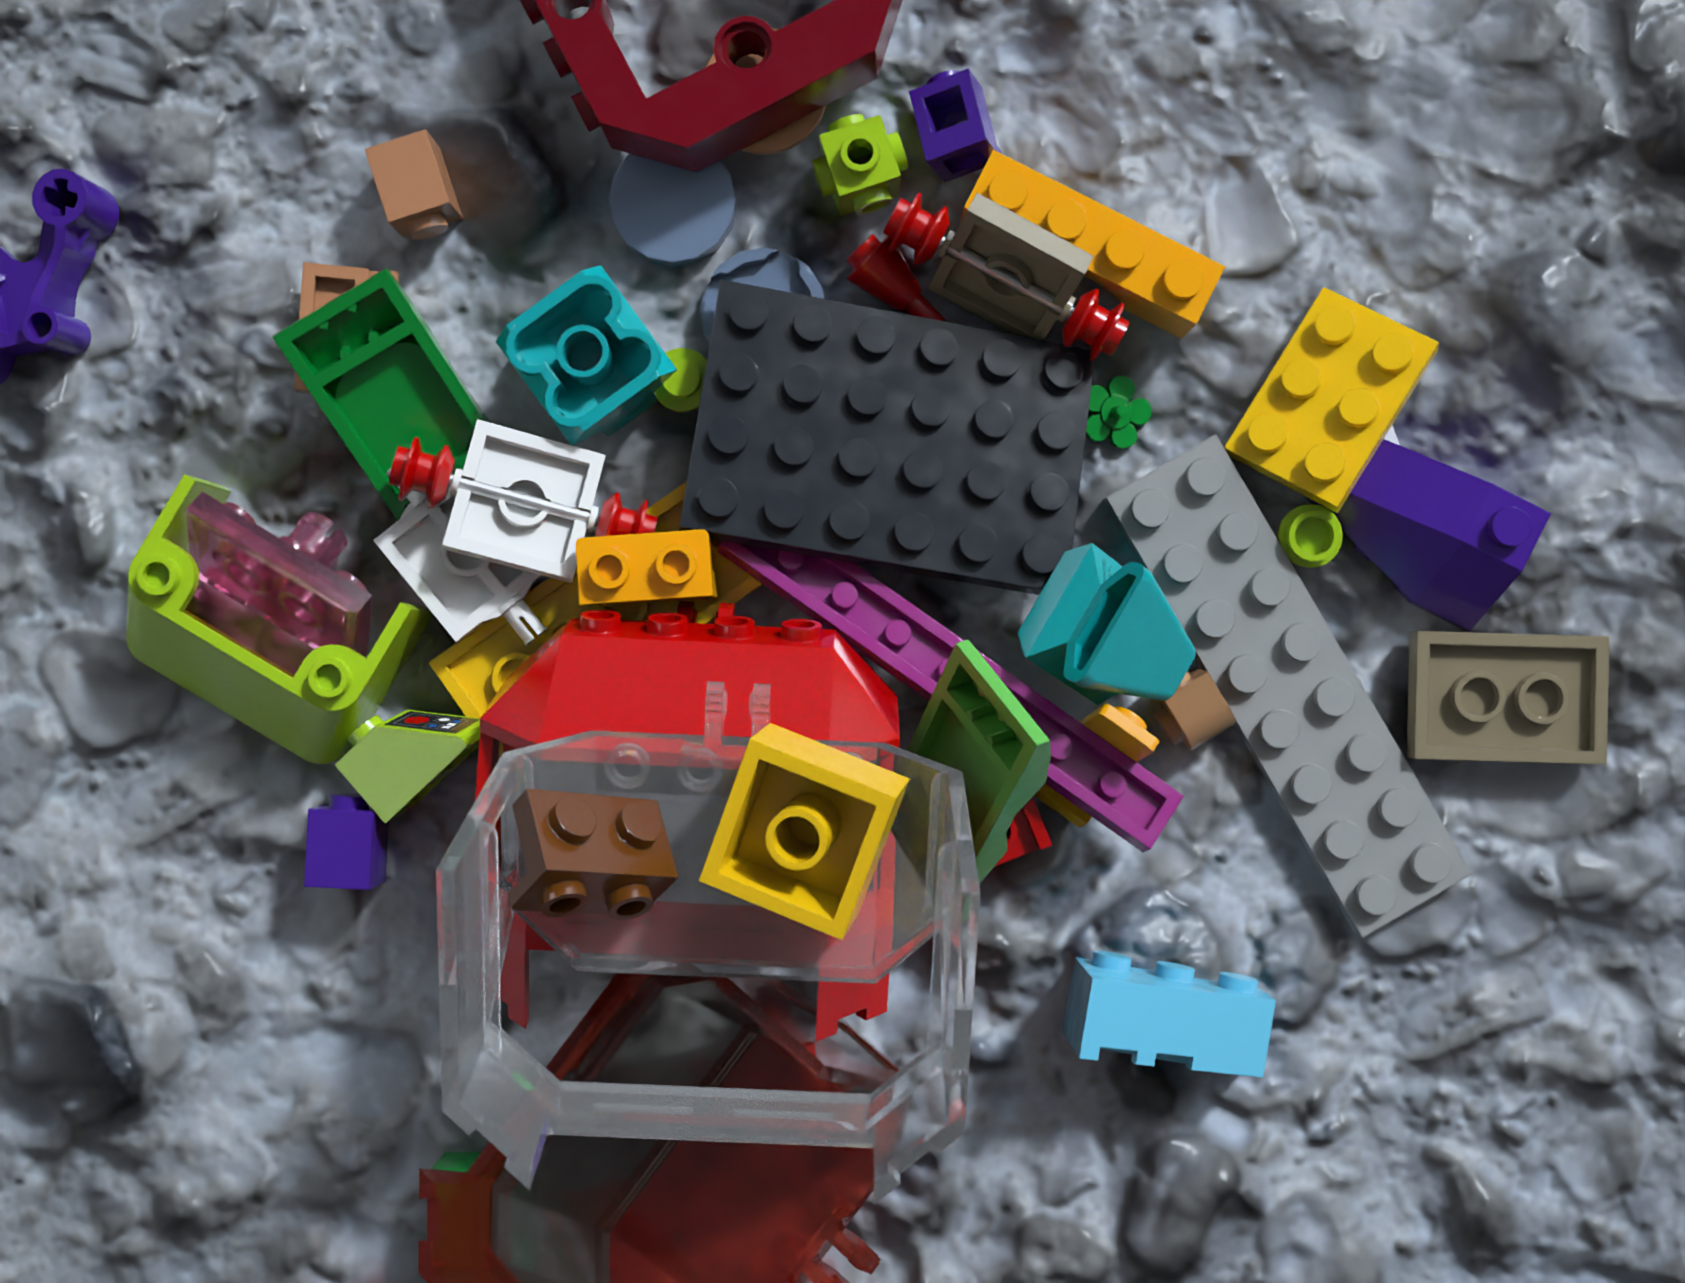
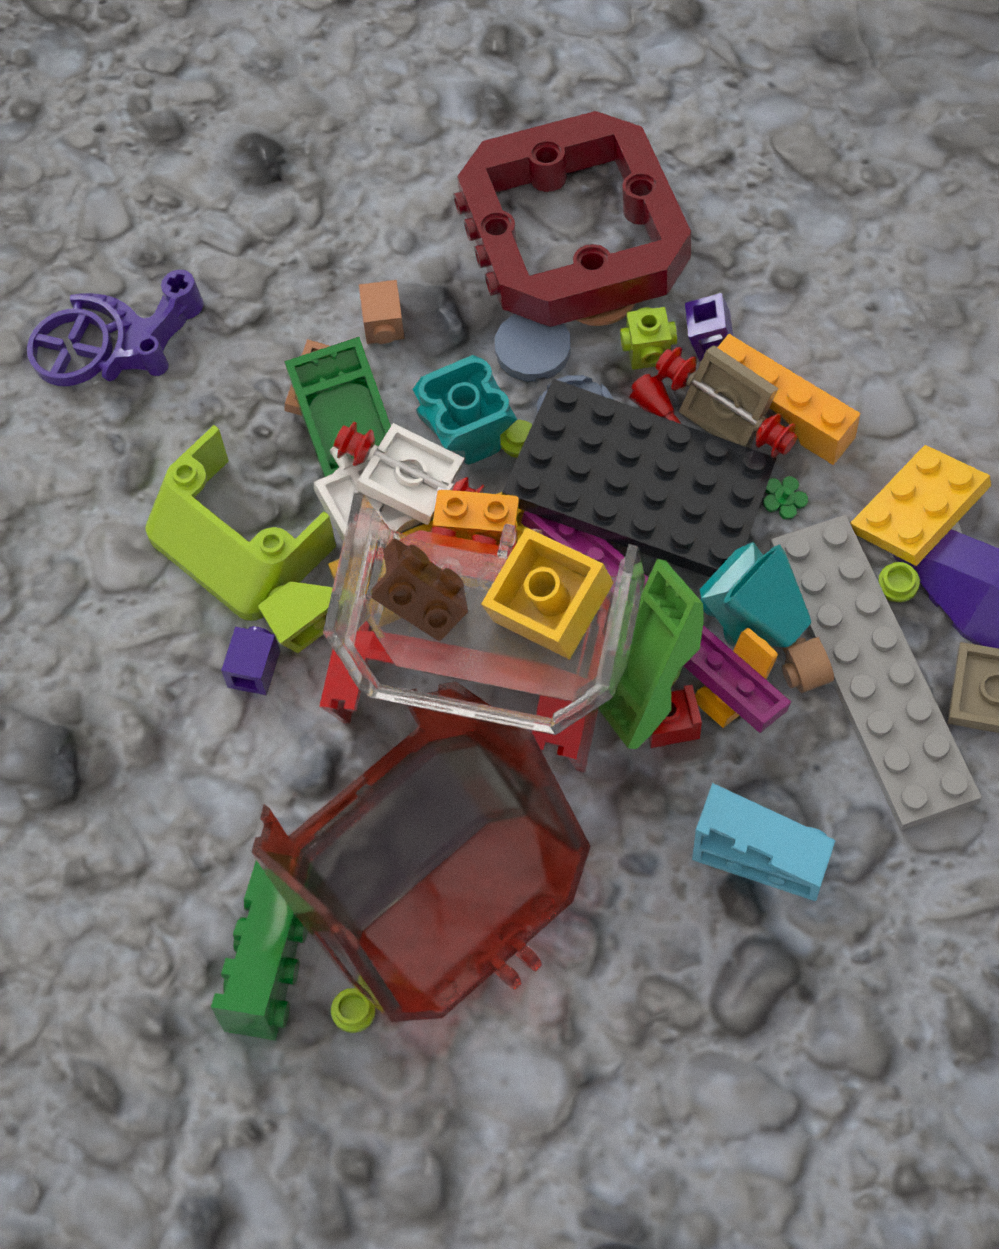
camera: 15 degrees right, 25 degrees down
clear pink plate [186,491,373,657] -> none

